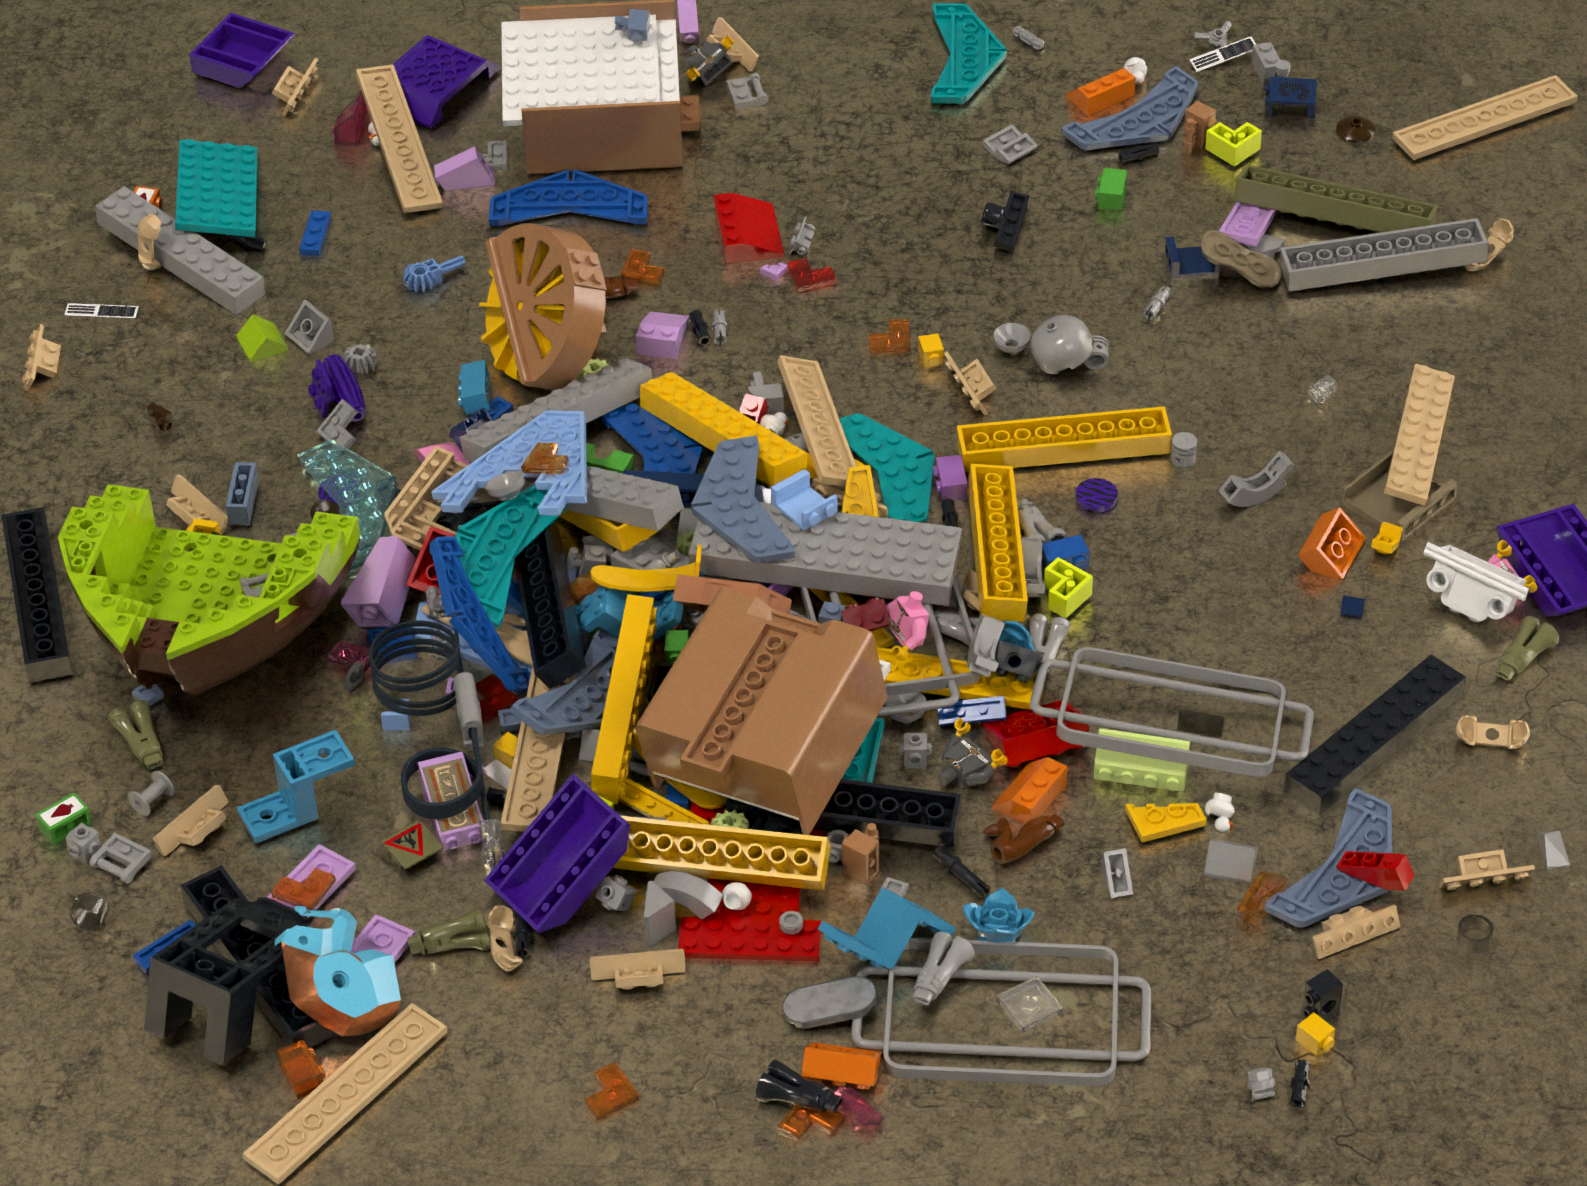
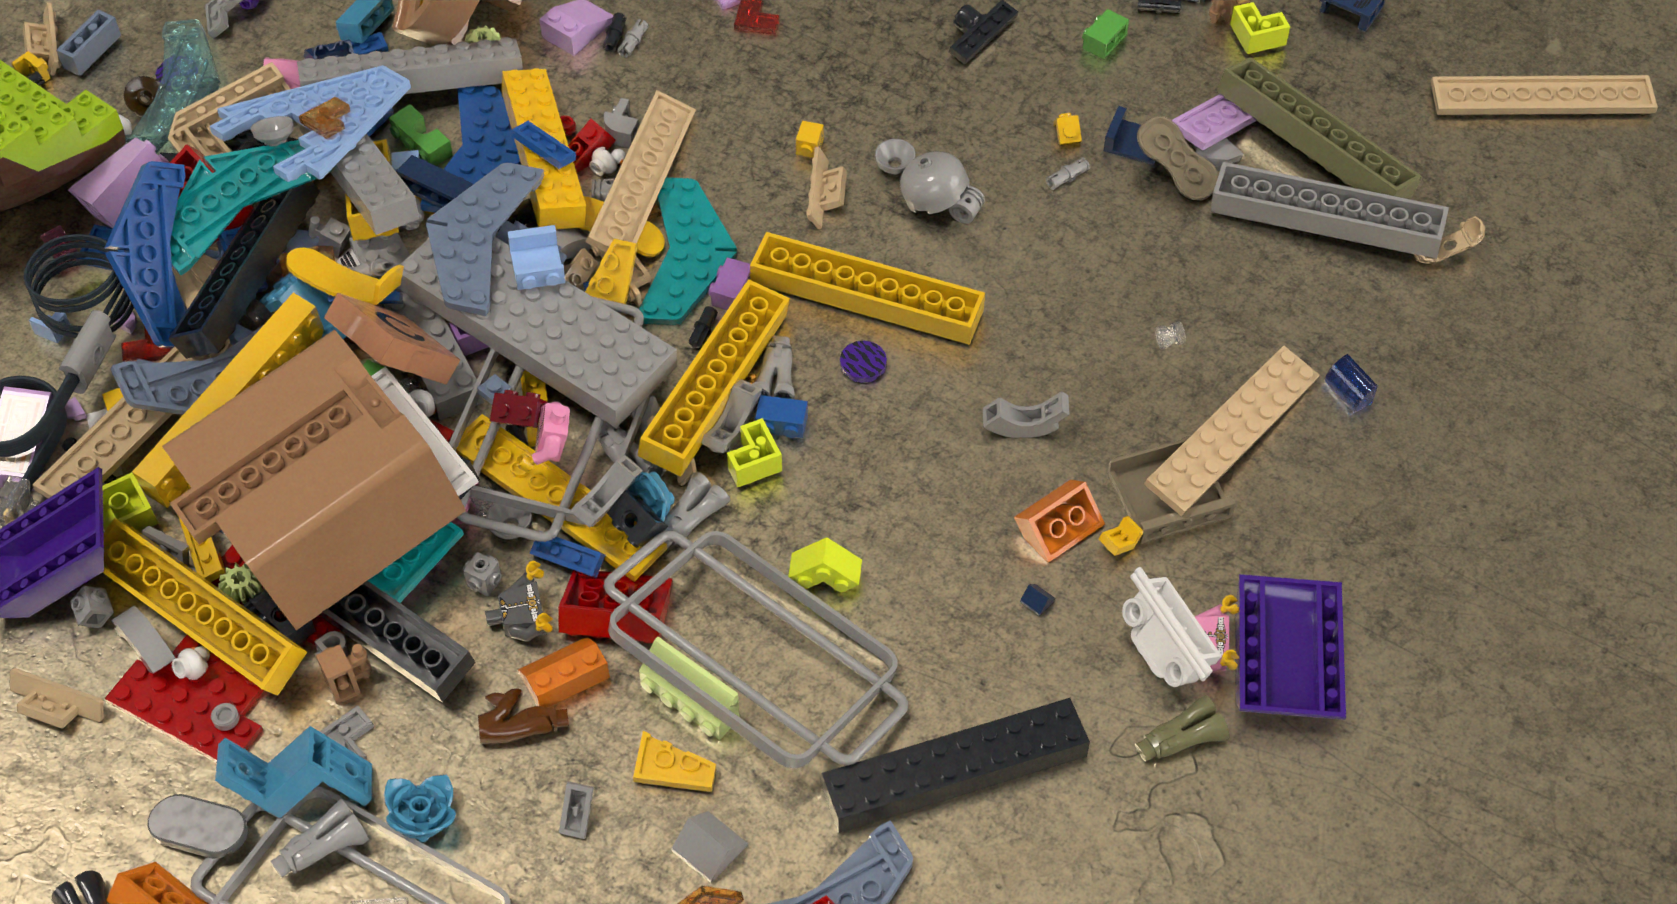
camera: 25 degrees right, 10 degrees up
light grey slope [644,881,676,948] -> none
clear orange tile [869,319,910,353] -> none
black pin [932,845,991,898] -> none
light grey piece [1171,432,1197,468] -> none
clear smoke hinge [1177,709,1225,738] -> none
white animal [1205,793,1235,832] -> none
dark brown dish [1336,116,1375,143] -> none
tan piece [1456,715,1530,749] -> none
none -> blue plate [511,121,576,169]
none -> neon yellow brick [788,537,862,593]
none -> yellow bracket [1053,113,1082,145]
none -> clear blue brick [1324,354,1378,413]

